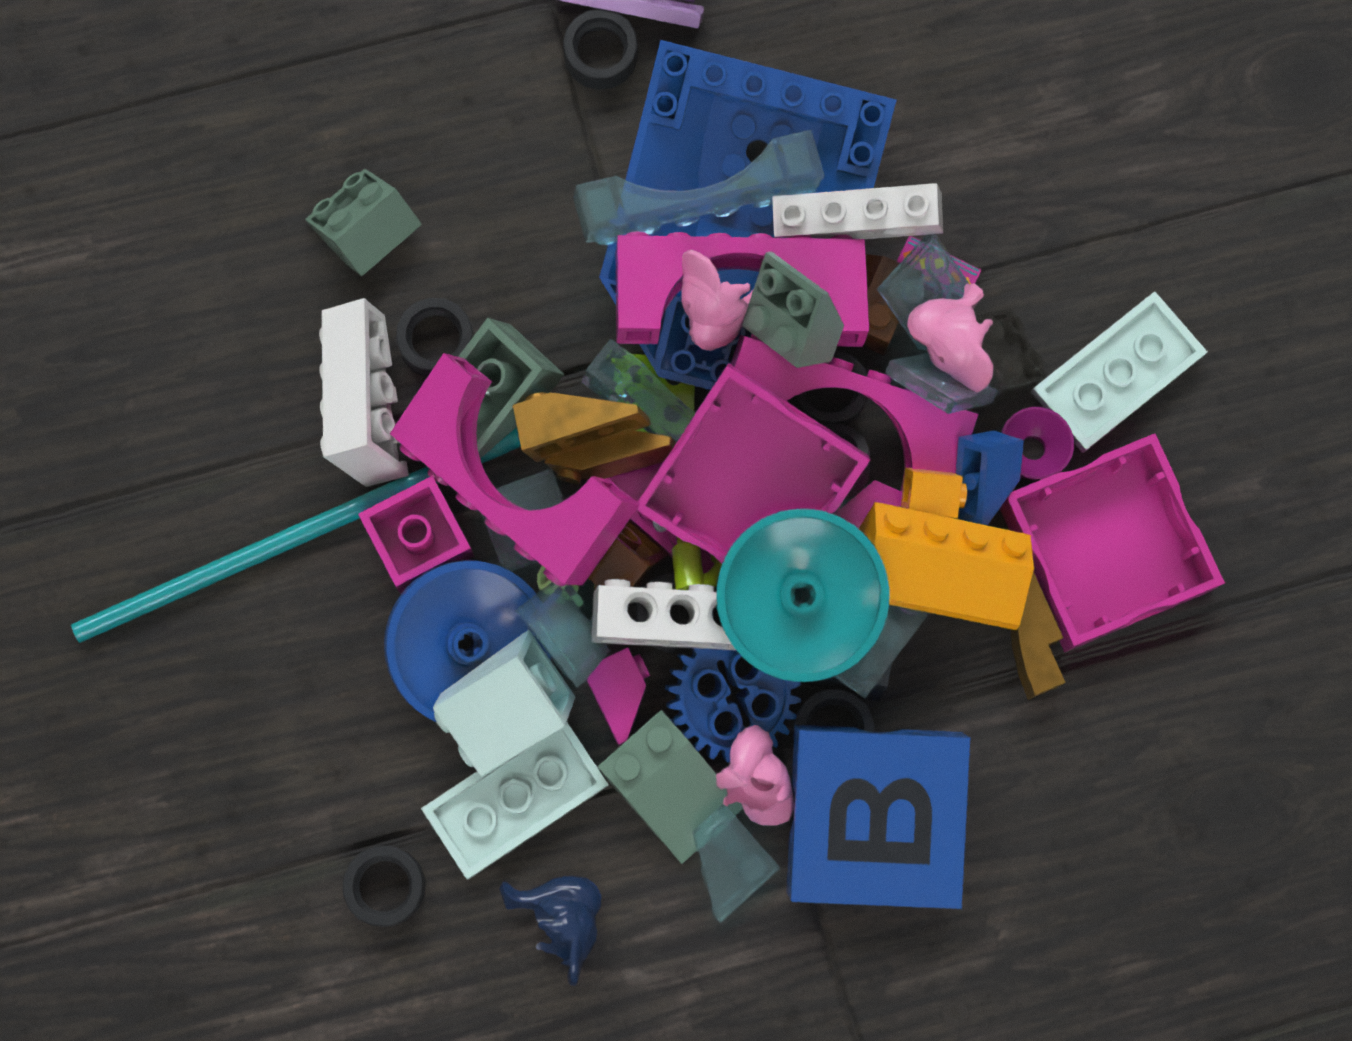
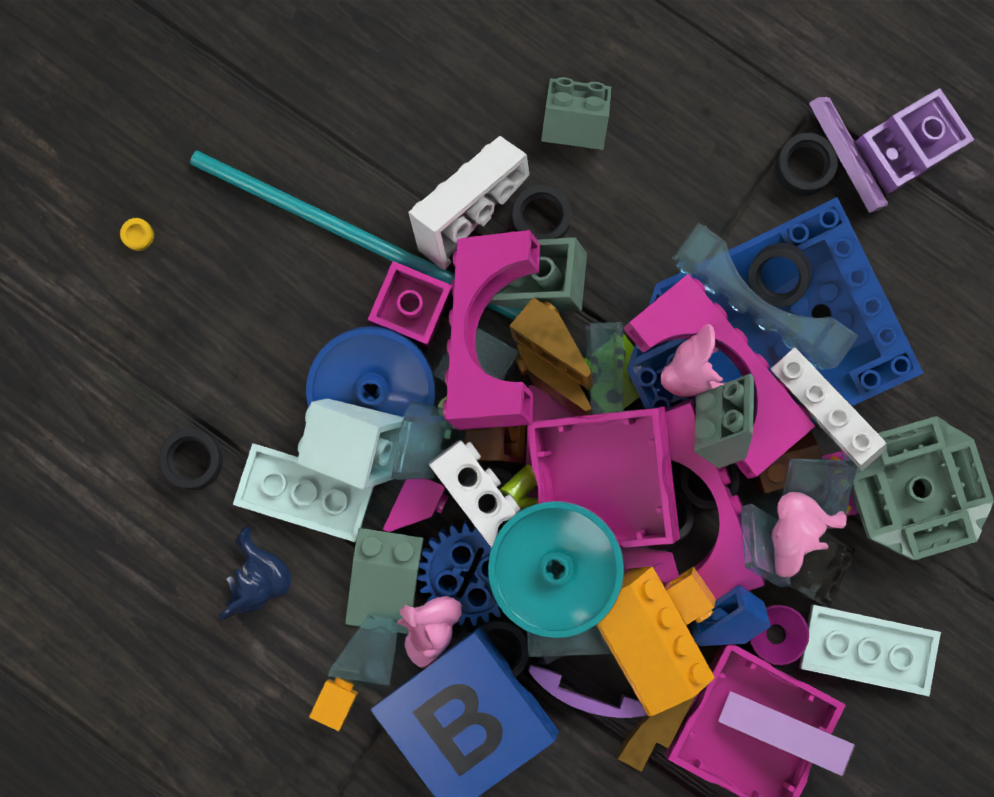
camera: 55 degrees right, 5 degrees up
none -> yellow tile [120,218,154,251]
none -> light orange brick [309,677,358,731]
none -> medium lavender slope [528,663,647,718]
none -> lavender tile [718,691,855,776]
none -> black tyre [748,243,813,308]
none -> sand green piece [848,416,994,560]

